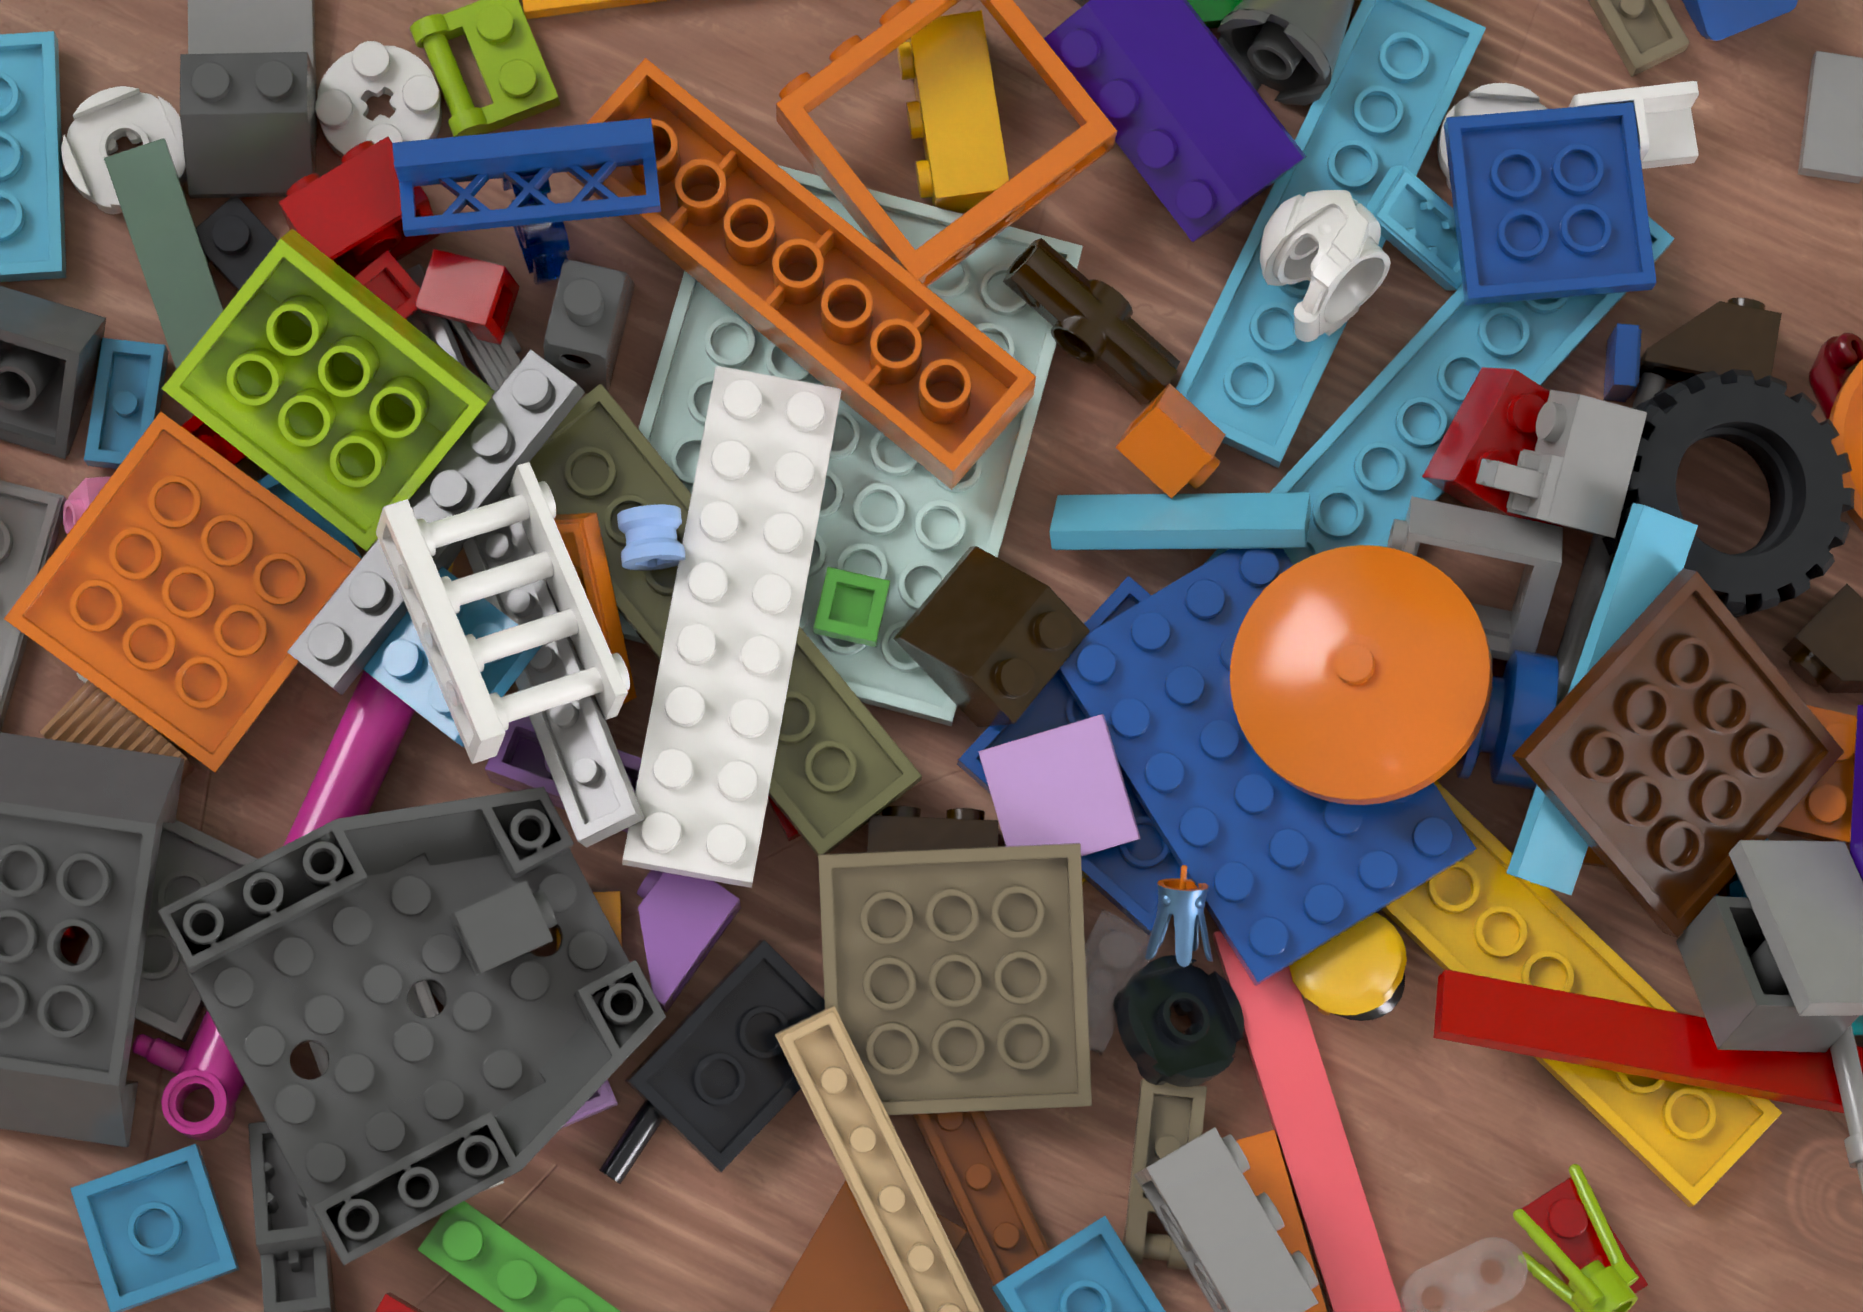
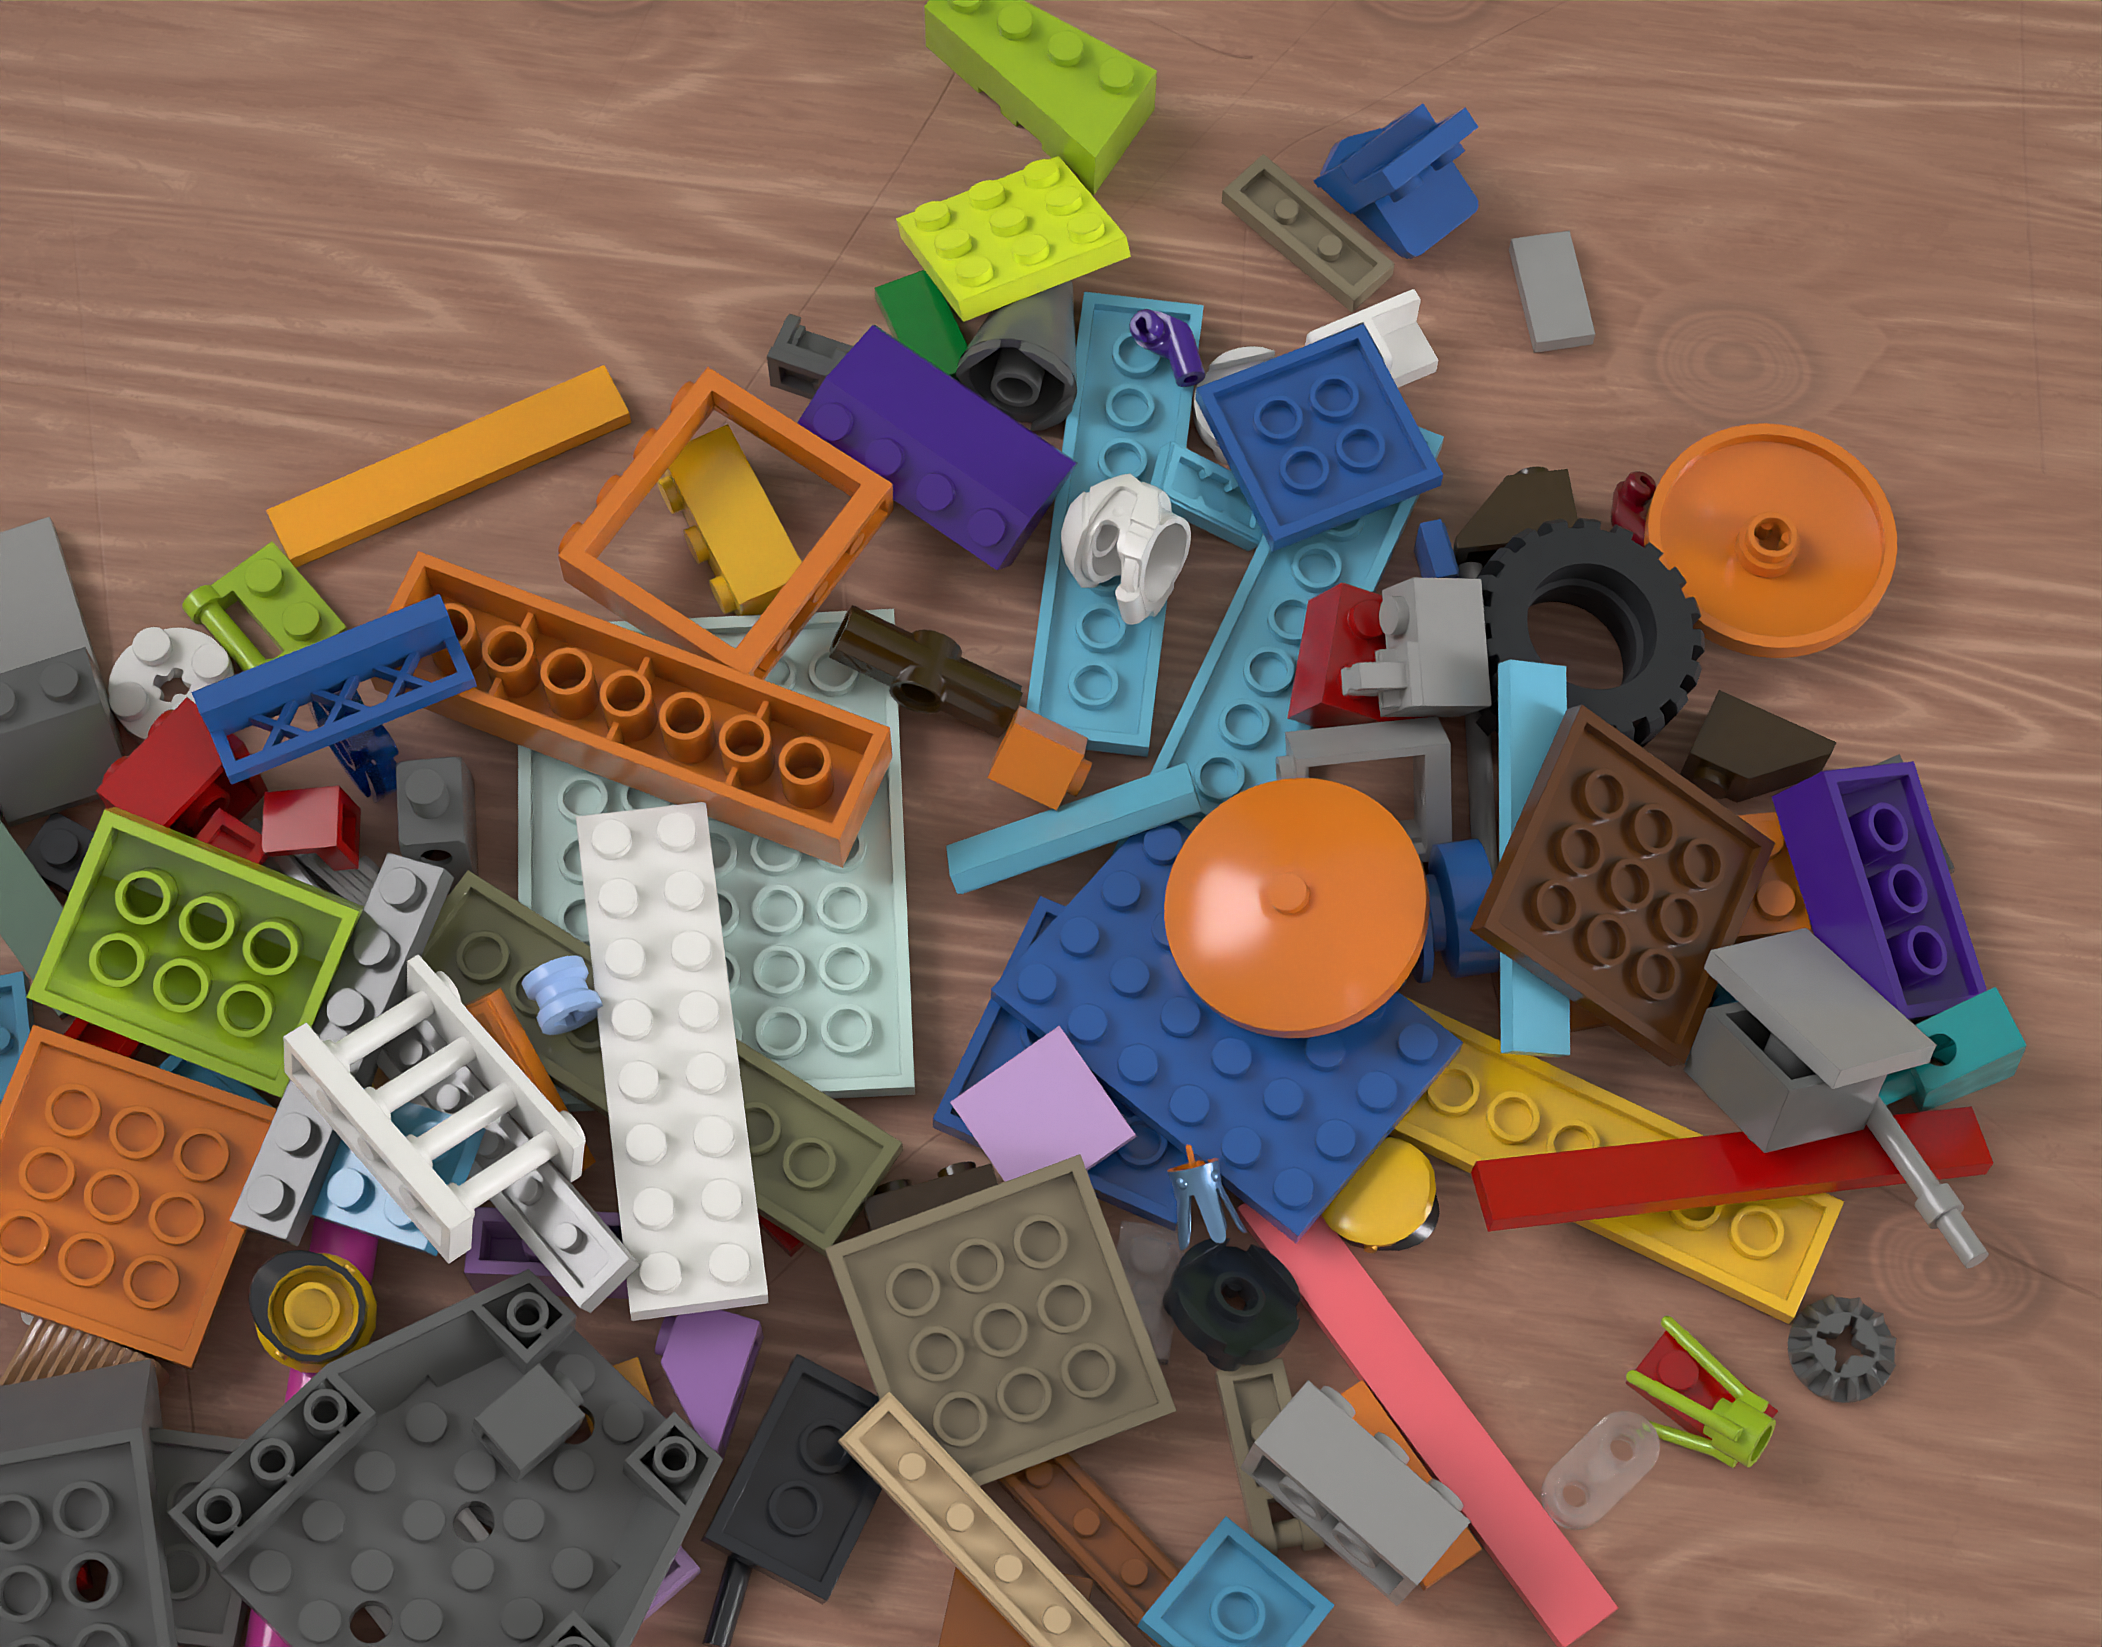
camera: 15 degrees left, 10 degrees down
bright green plate [813,567,890,647] -> none
dark brown slope [893,546,1090,727] -> none
none -> yellow piece [249,1250,377,1373]
none -> dark purple arm [1129,309,1206,387]
none -> dark grey gear [1788,1294,1897,1403]

